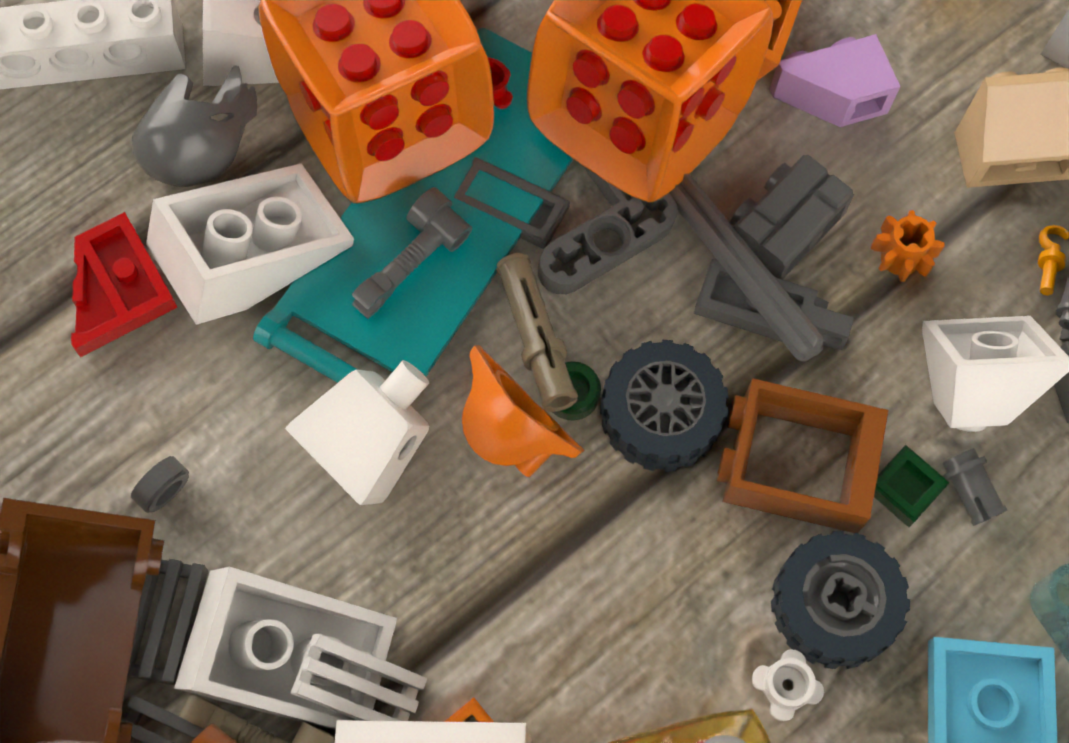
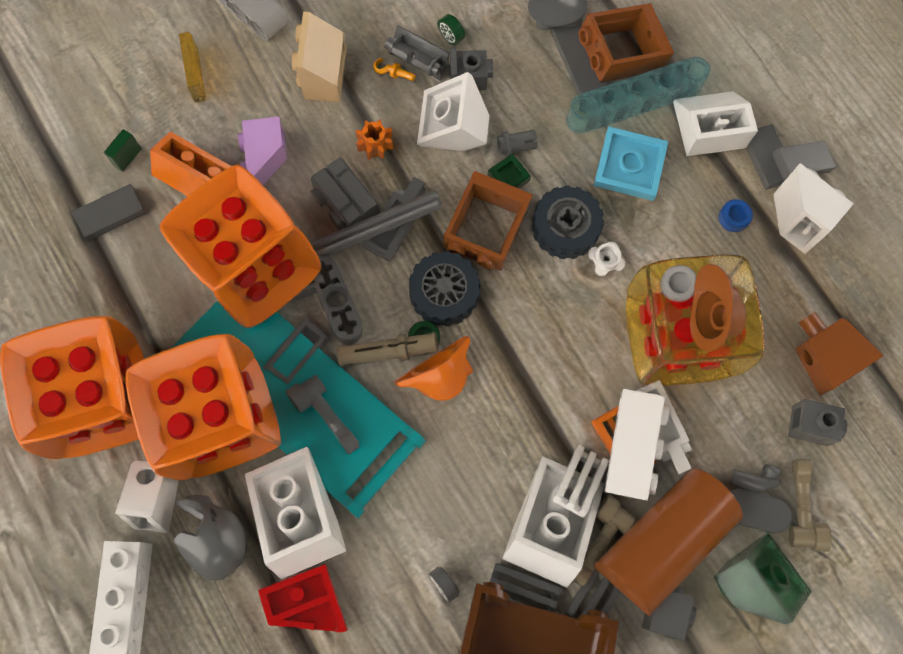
camera: 80 degrees left, 5 degrees up
white torso [285,360,429,505] -> none

